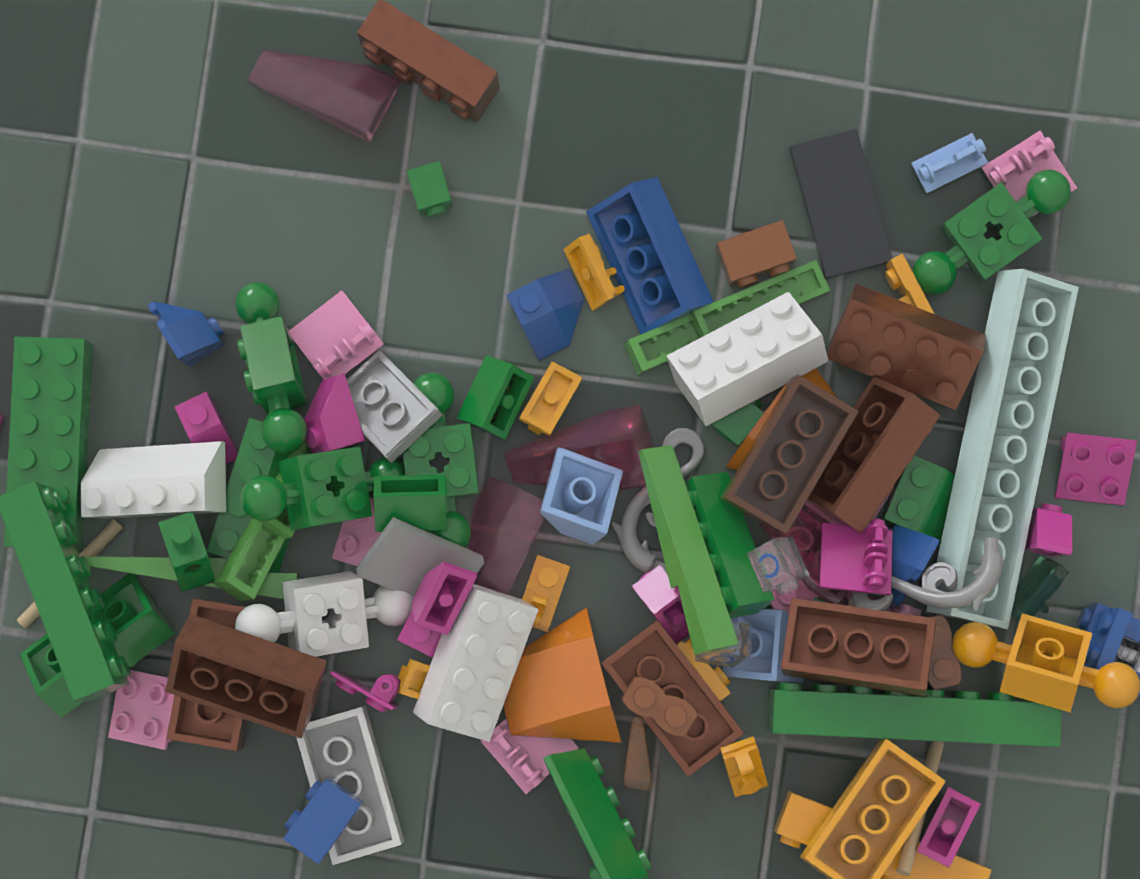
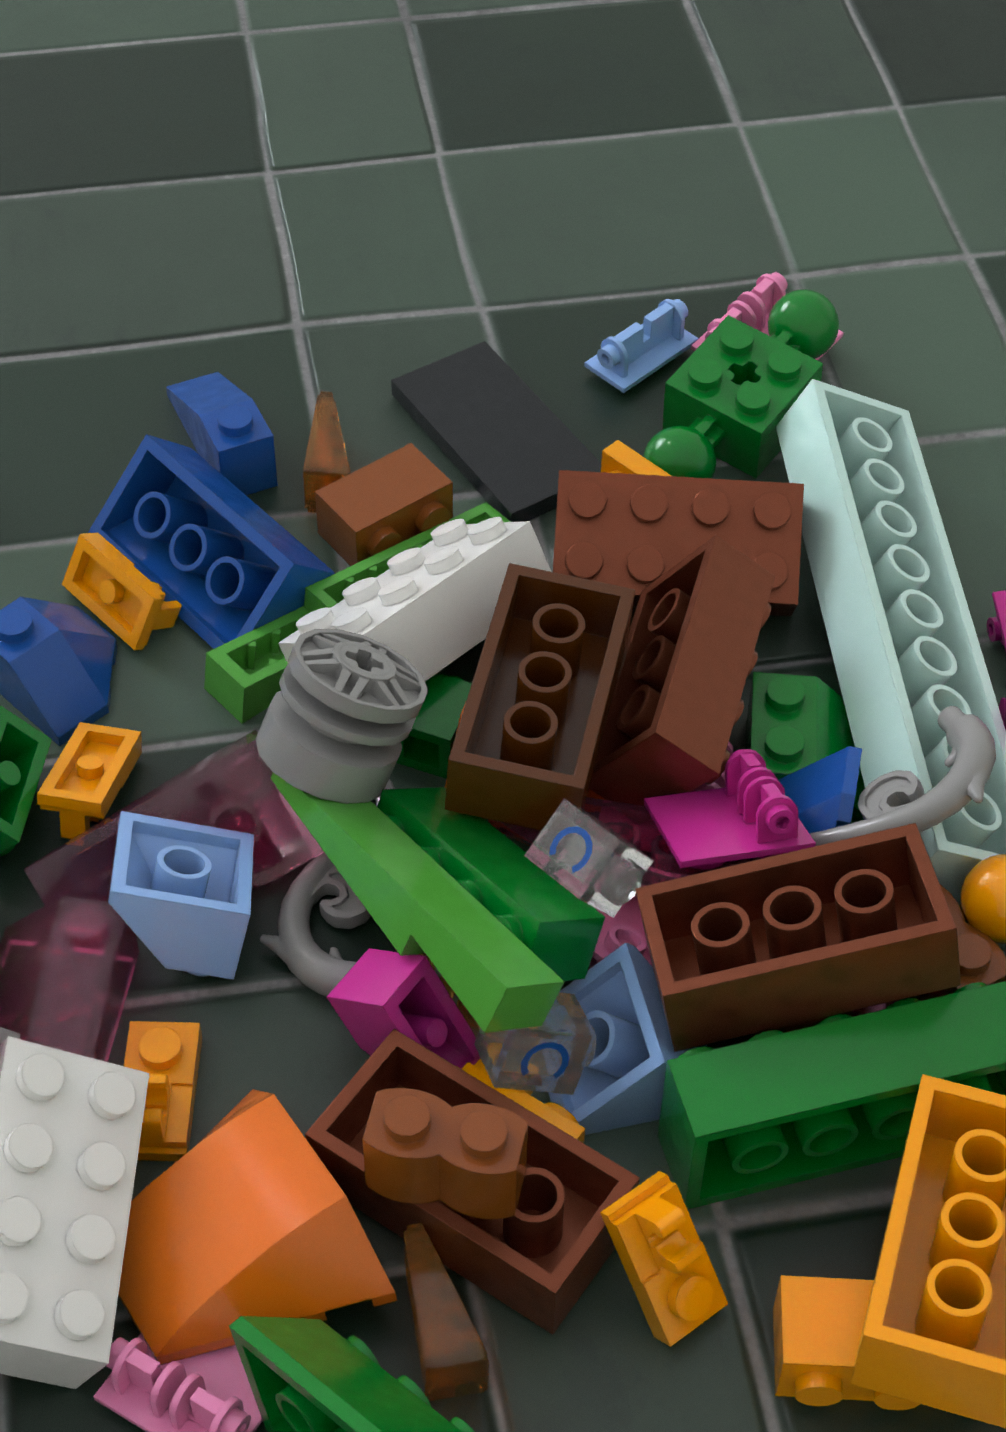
camera: 20 degrees left, 35 degrees down
none -> blue slope [166,372,278,495]
none -> light grey wheel [255,629,428,804]
none -> clear orange slope [303,391,351,513]

